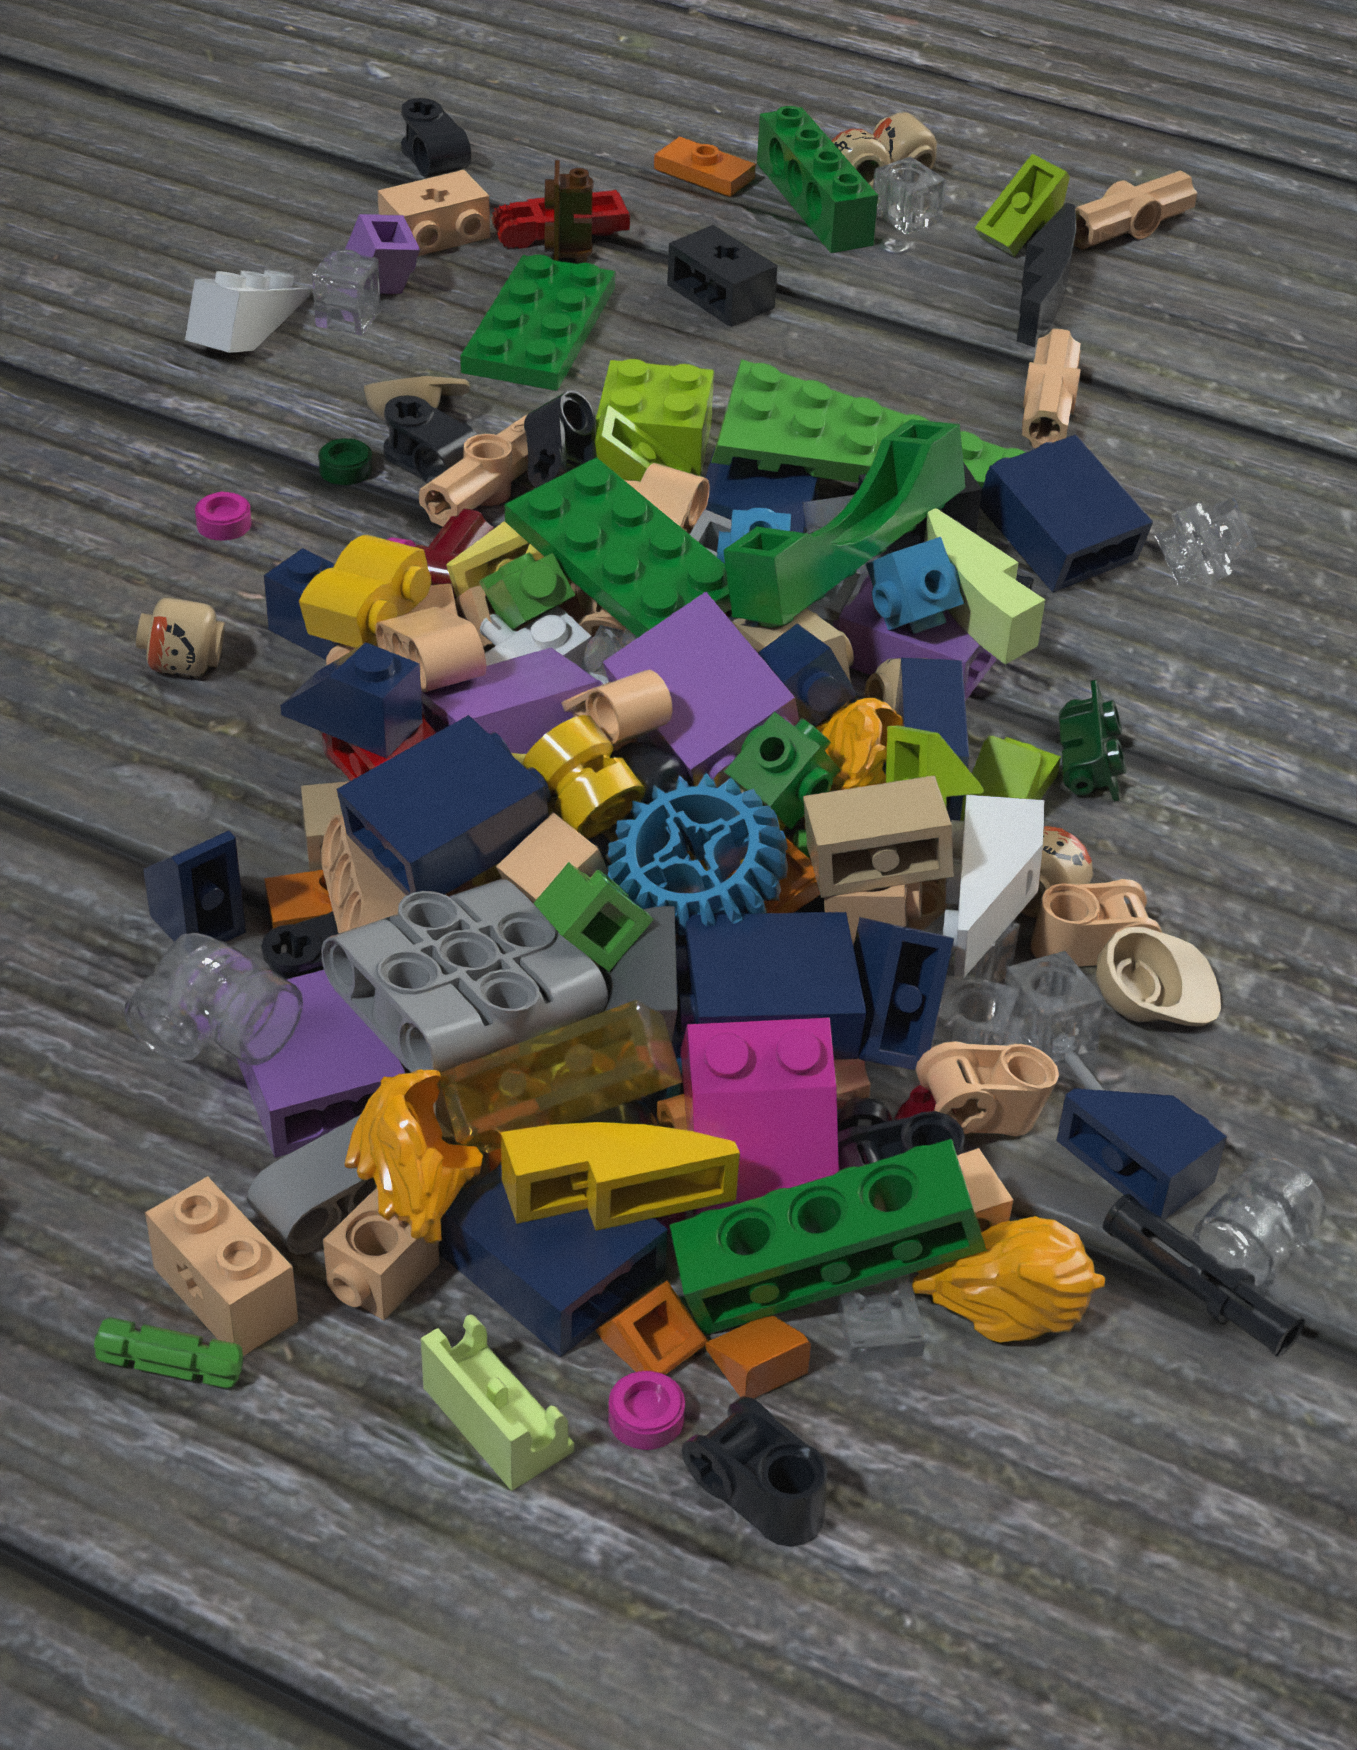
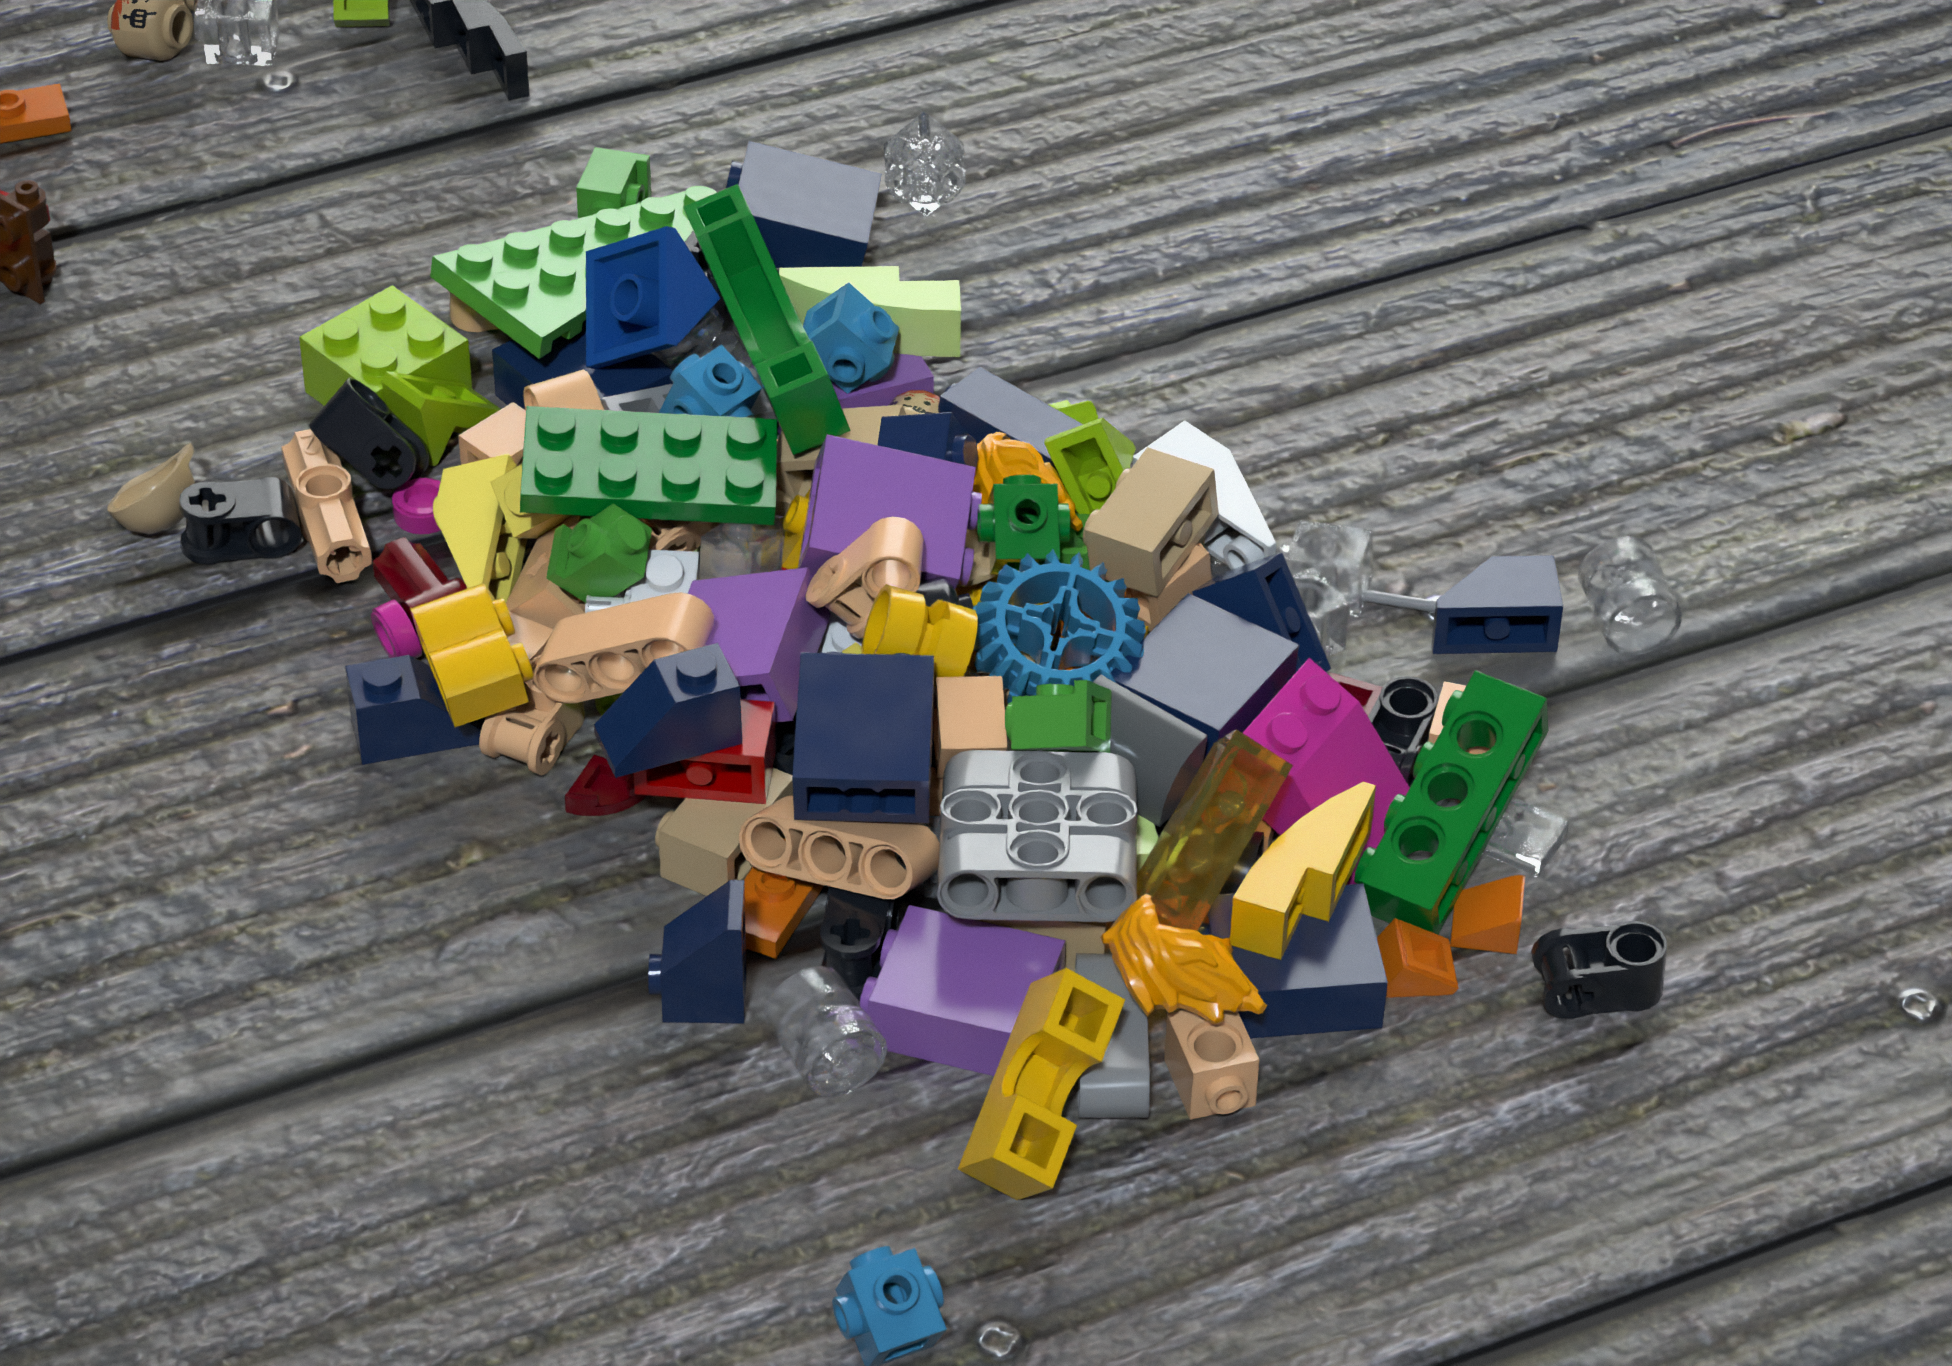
camera: 50 degrees left, 0 degrees up
bright green axle [94,1317,244,1388] -> none
tan head [136,597,225,679] -> none
light nougat brick [145,1176,298,1356] -> none
clear wheel [168,940,303,1066] -> none
dark pink tile [195,492,252,541] -> none
dark green tile [318,438,373,485] -> none
yellowish green hinge [421,1314,574,1491] -> none
green plate [460,255,616,391] -> none
dark pink tile [608,1371,685,1450] -> none
black brick [667,225,778,327] -> none
green brick [757,106,878,253] -> none
light orange hair [912,1216,1105,1343] -> none
light nougat piece [916,1041,1059,1136] -> none
light nougat piece [1021,329,1081,448] -> none
light nougat piece [1031,879,1163,970] -> none
dark green hinge [1058,680,1126,802] -> none
tan cap [1096,927,1221,1026] -> none
black pin [1103,1194,1305,1357] -> none
none -> bright green brick [576,147,652,218]
none -> blue slope [586,226,720,369]
none -> yellow arch [958,968,1125,1200]

